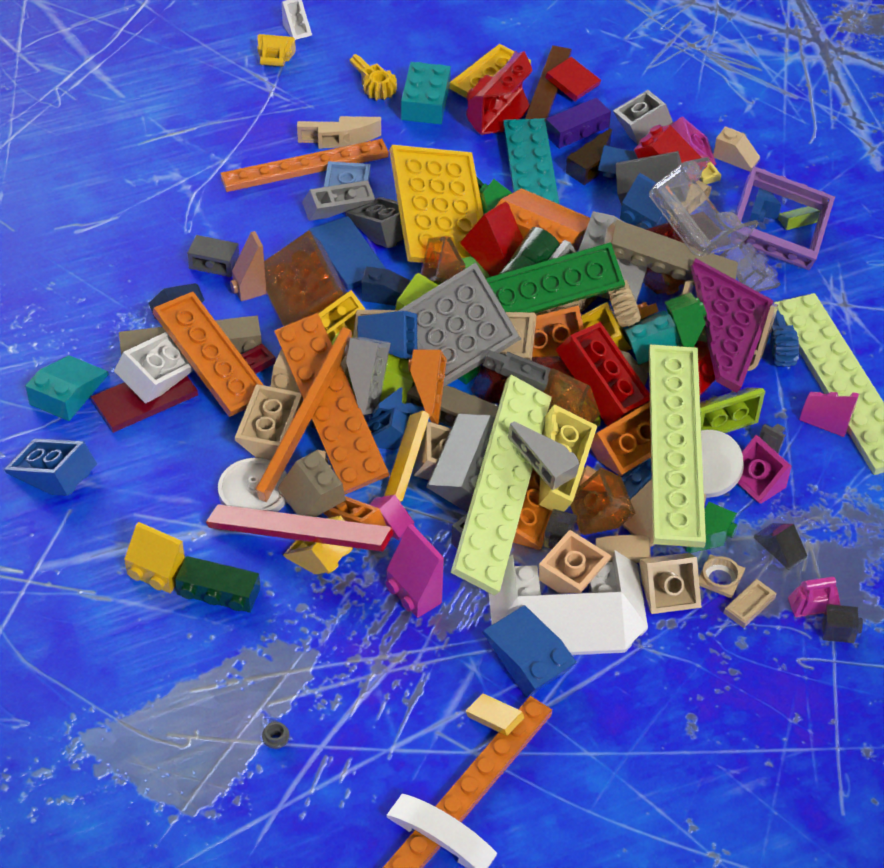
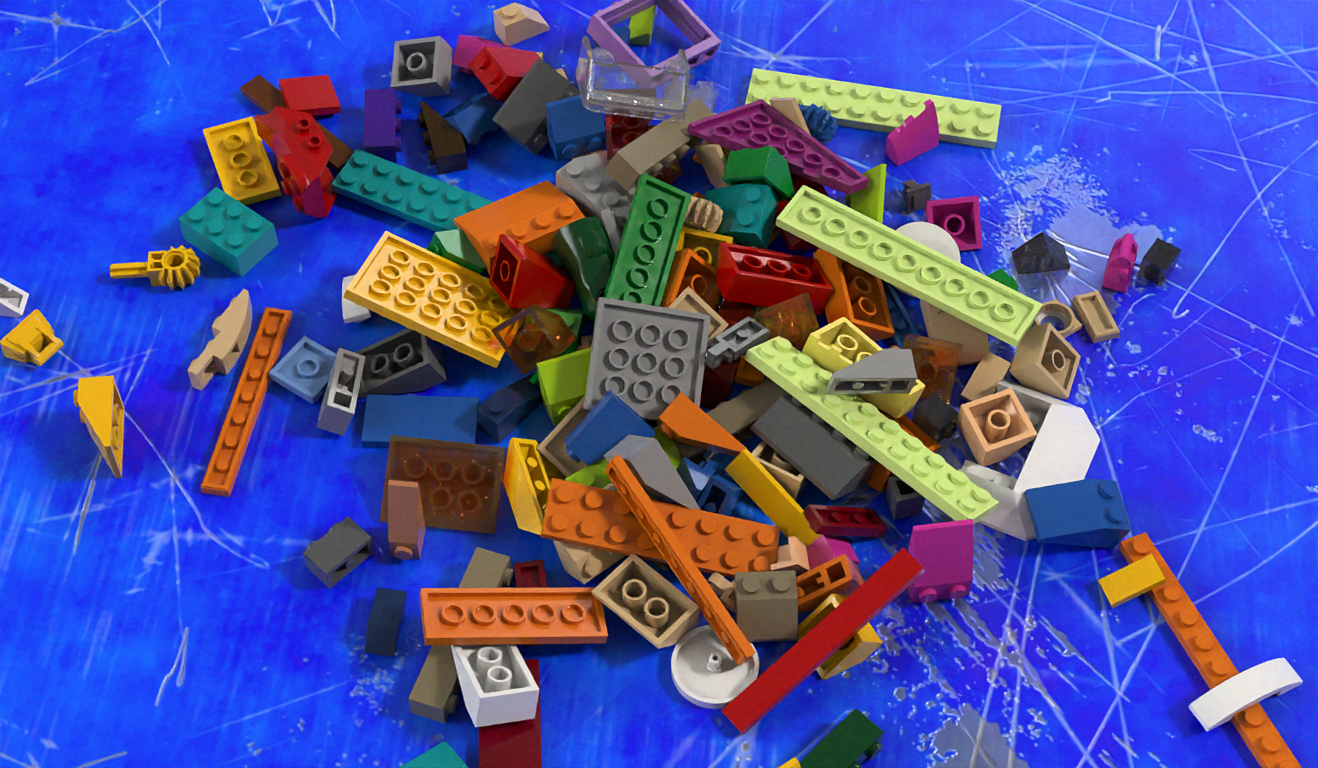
camera: 60 degrees left, 5 degrees up
none -> yellow slope [73,375,125,478]
none -> light nougat panel [770,536,810,575]
none -> dark red plate [803,504,887,537]

